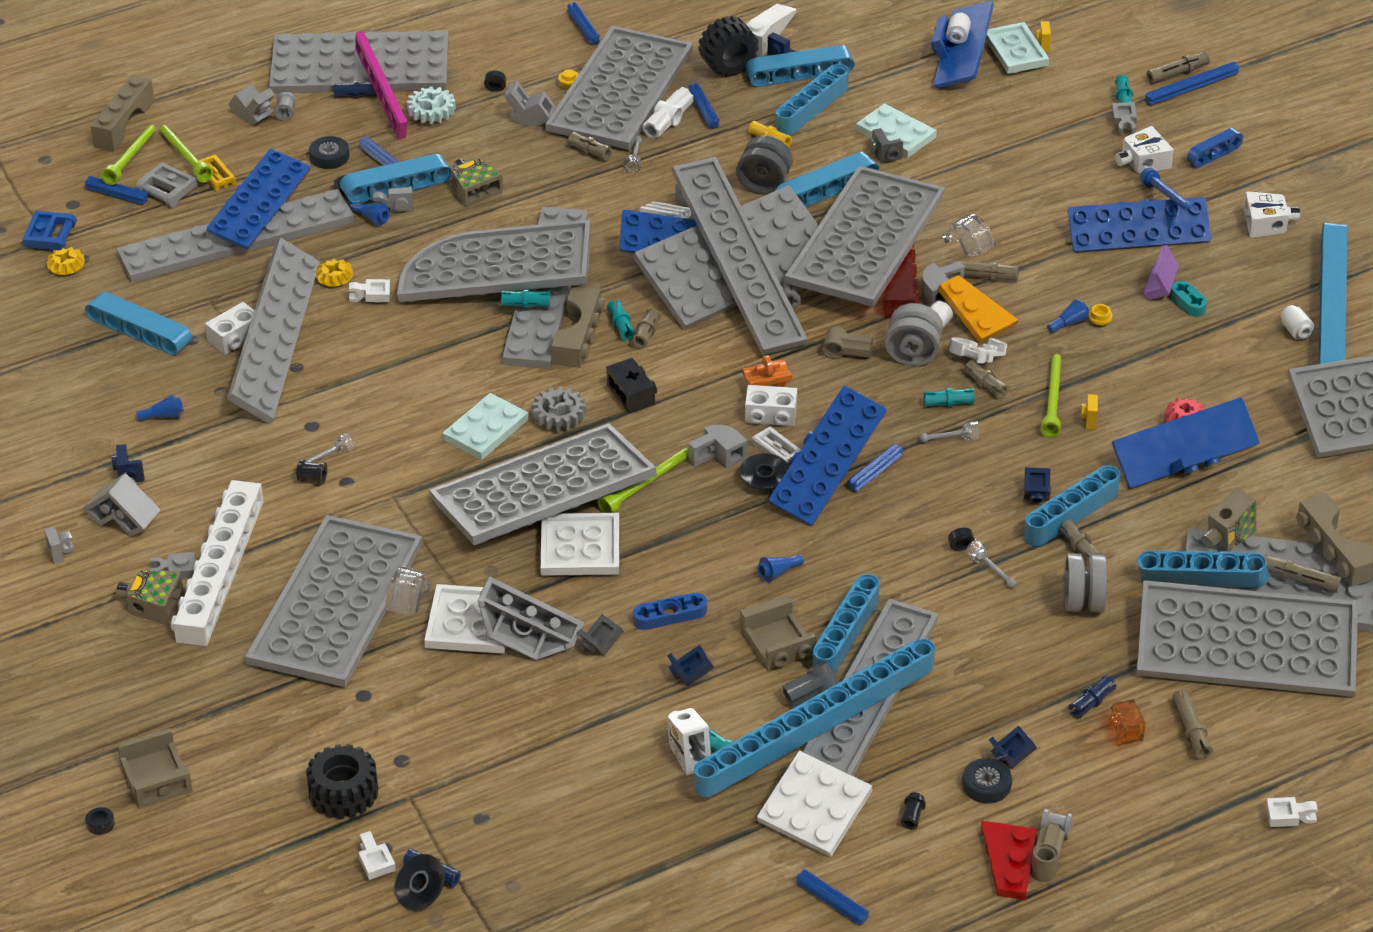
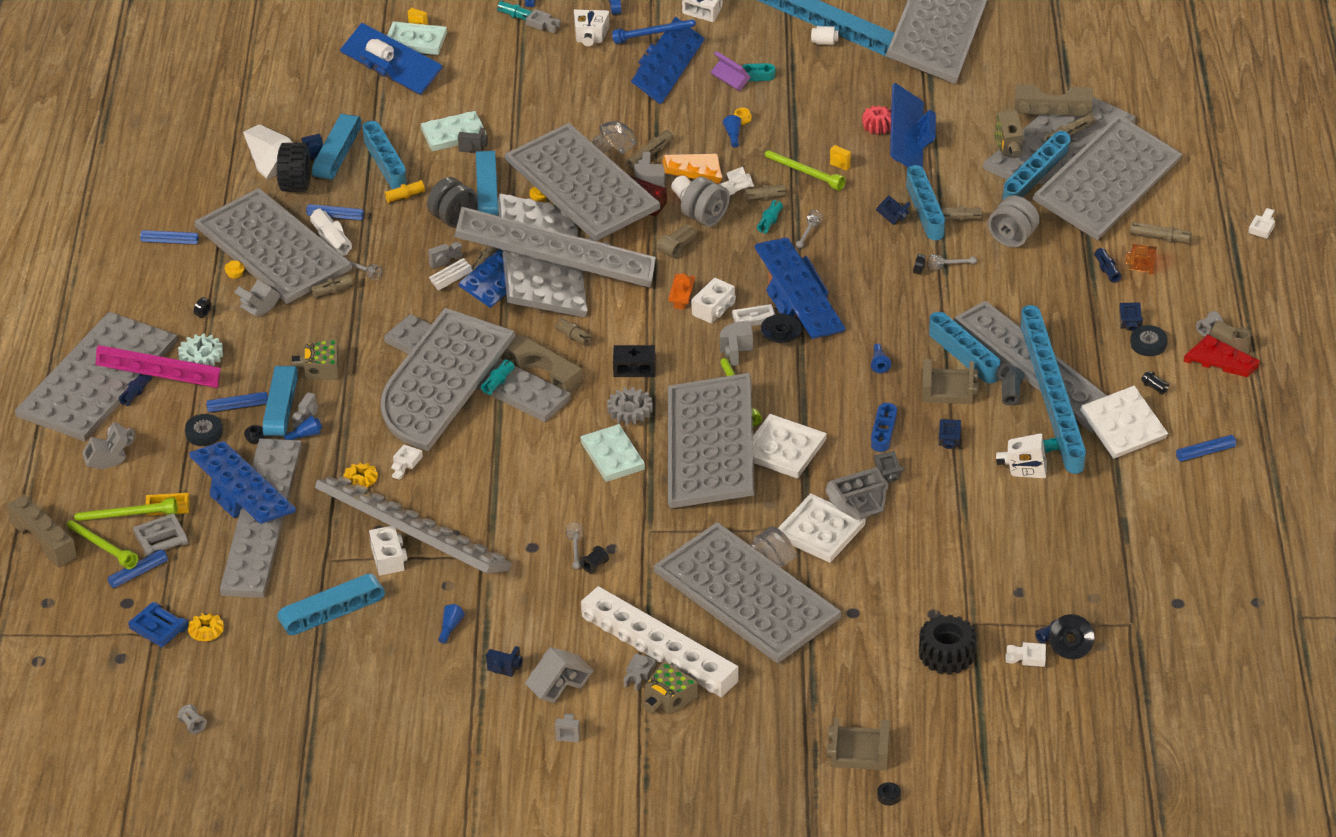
camera: 60 degrees left, 0 degrees up
teal pin [607,300,636,341] -> none

